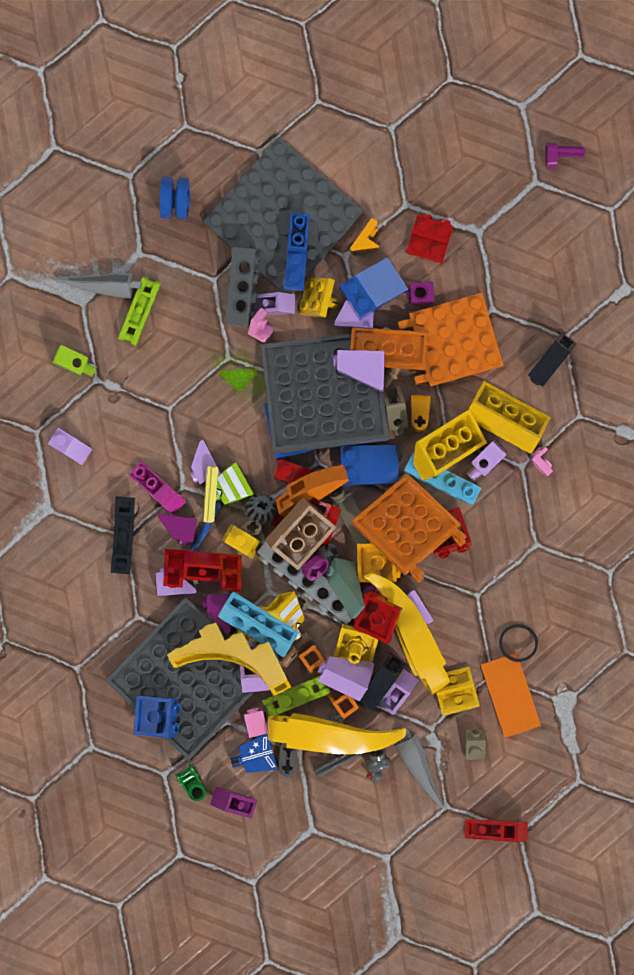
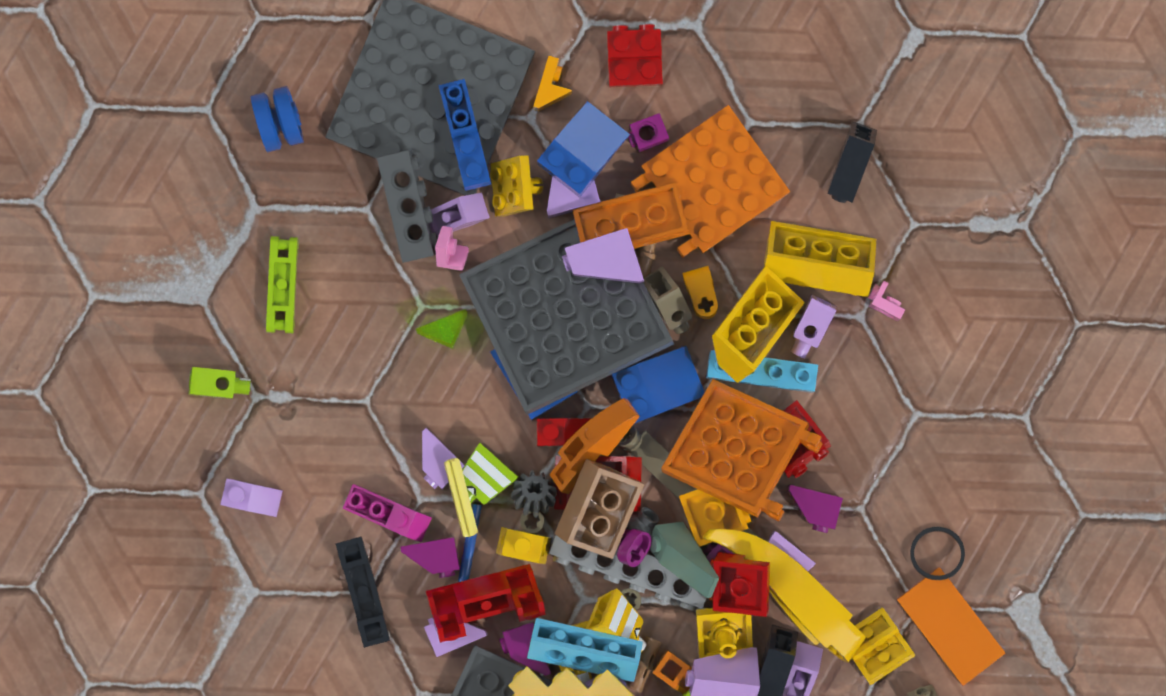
camera: 20 degrees left, 0 degrees up
light grey piece [56,273,141,299] -> none
none -> magenta slope [787,485,843,533]

